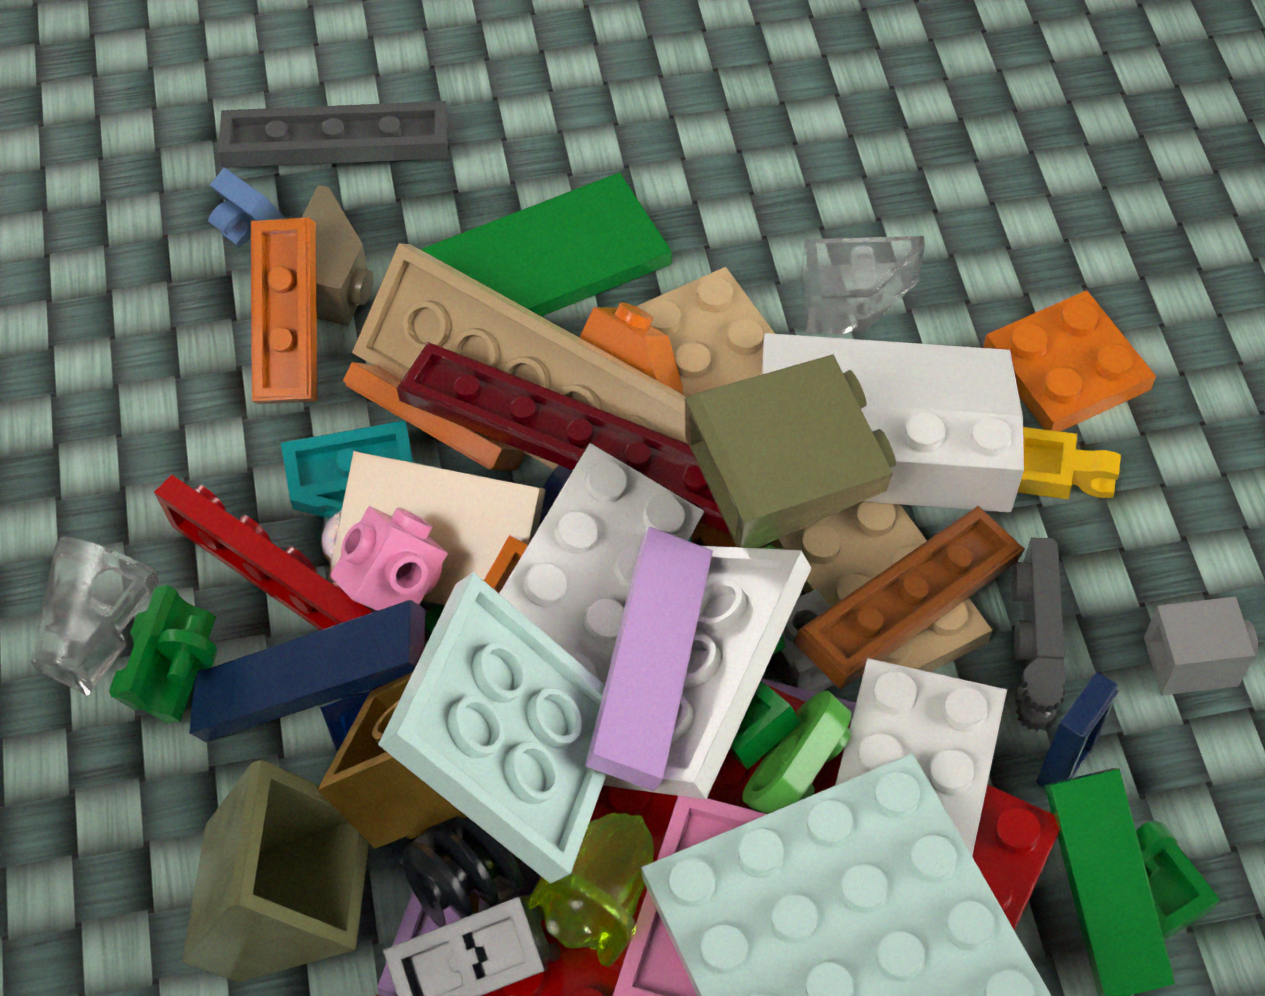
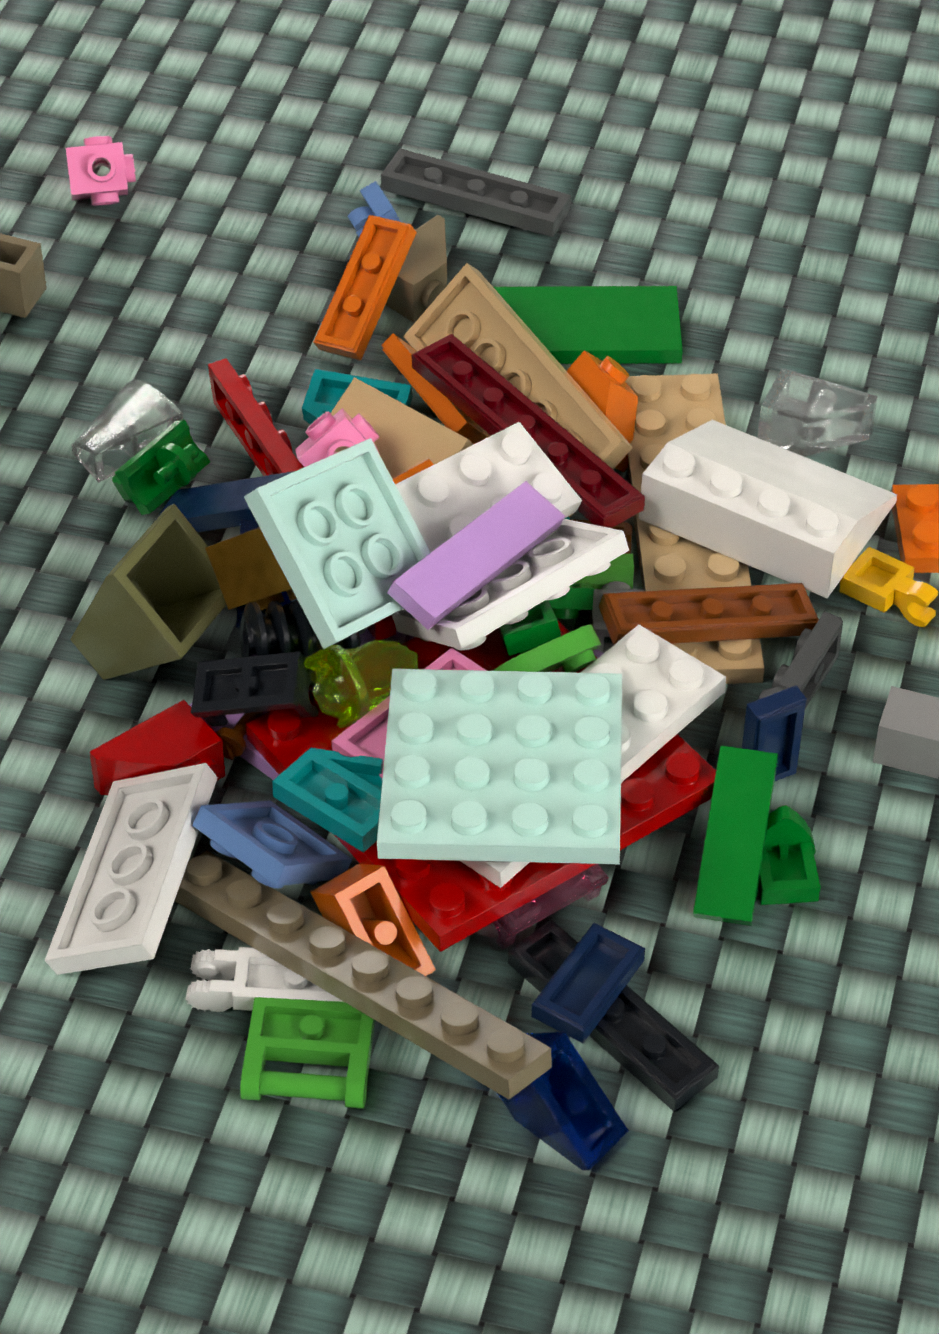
camera: 25 degrees right, 10 degrees down
olive slope [685,354,896,548] -> none

